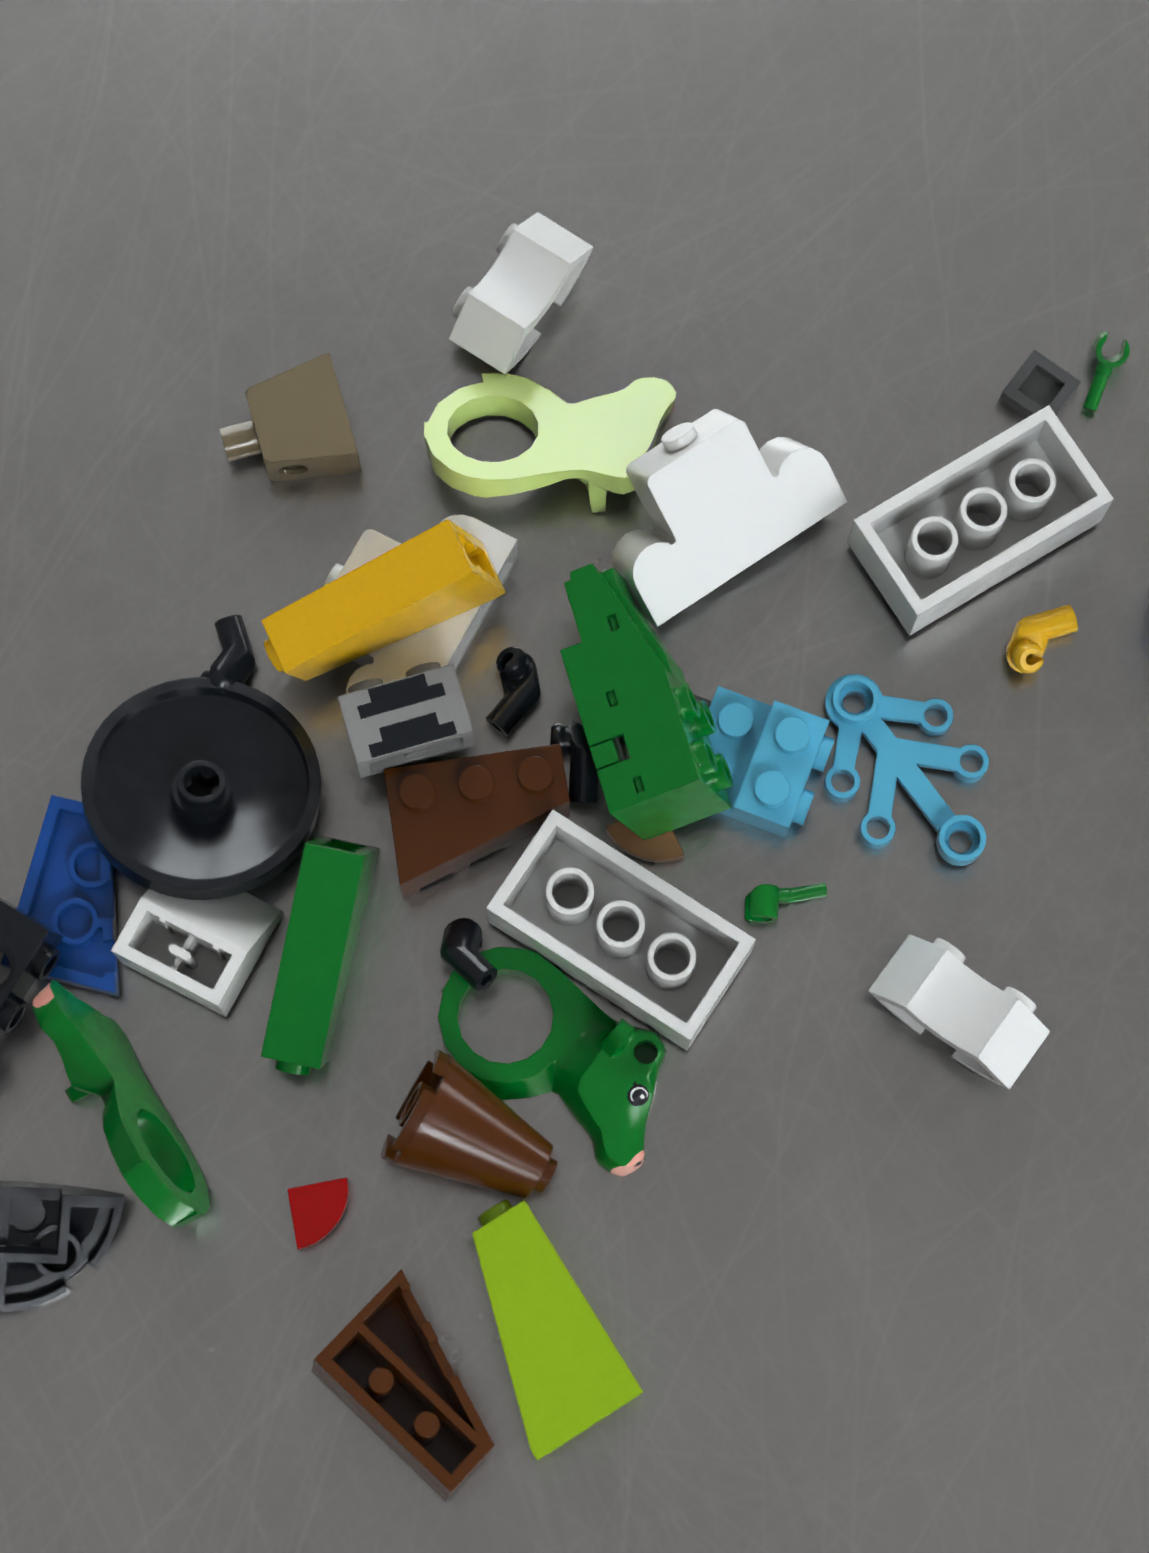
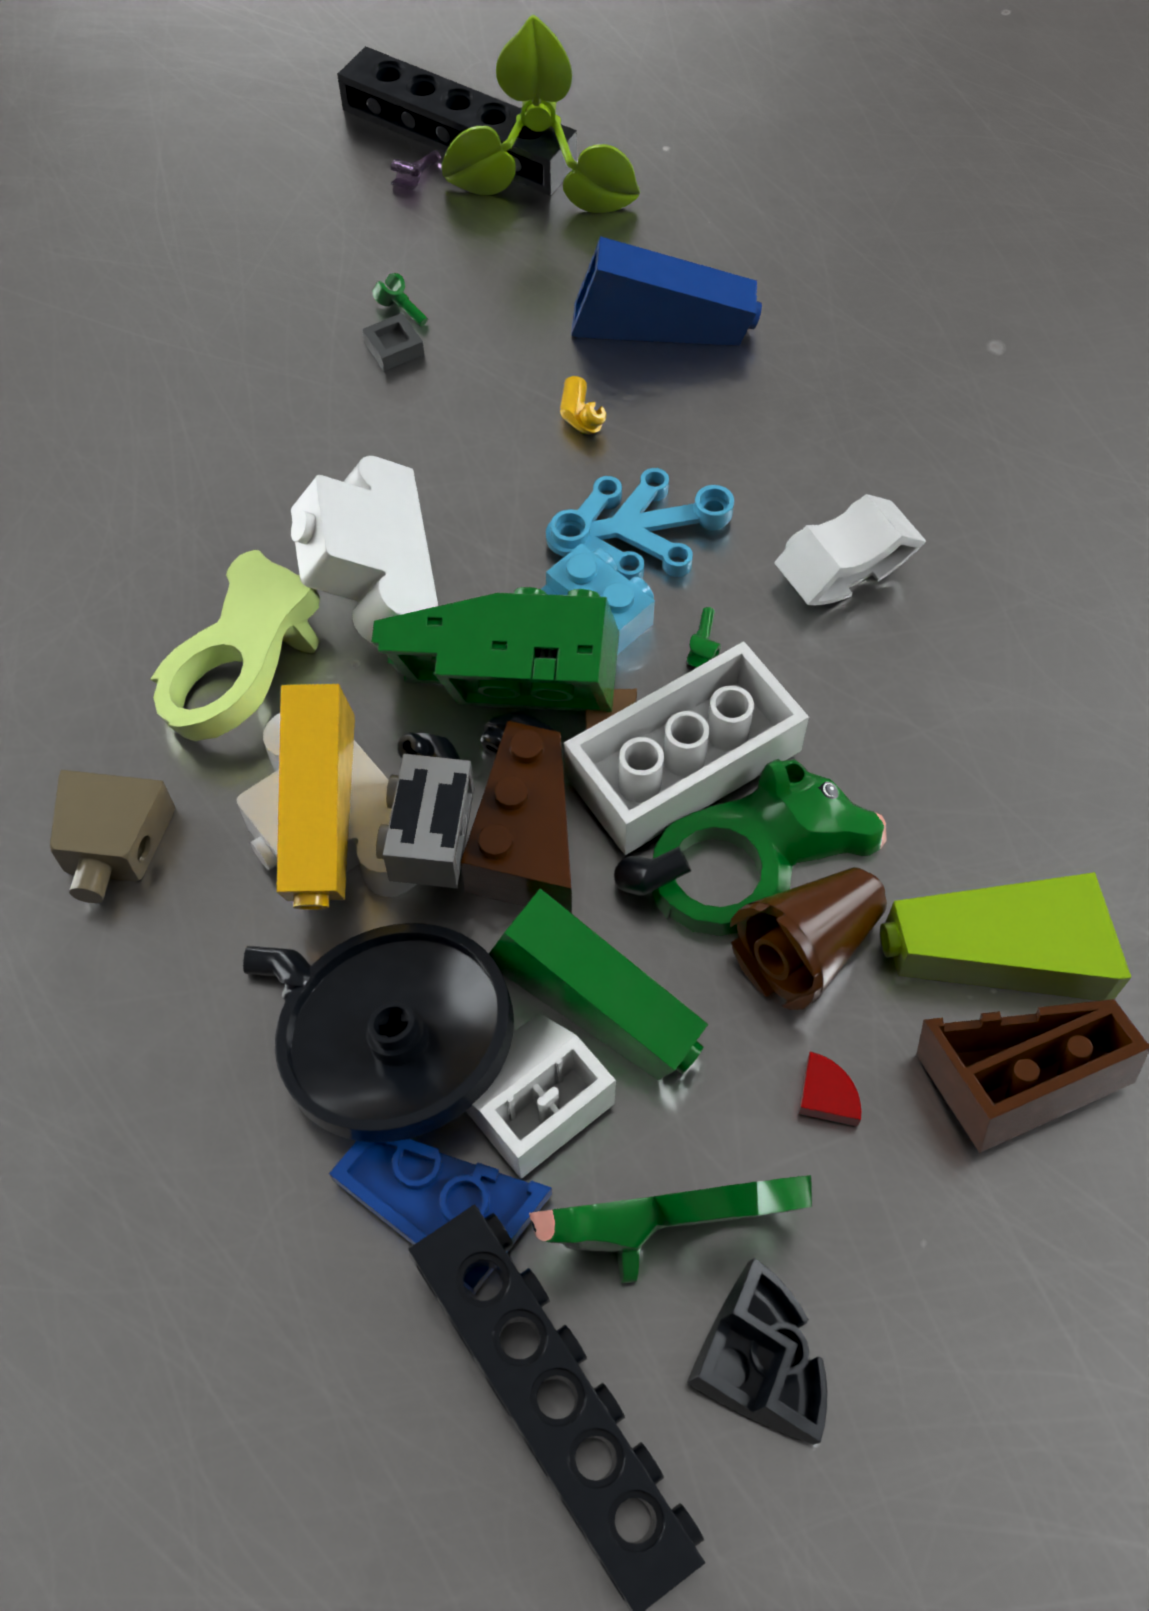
camera: 65 degrees left, 15 degrees down
white brick [449,212,594,374] -> none
white brick [847,405,1114,636] -> none

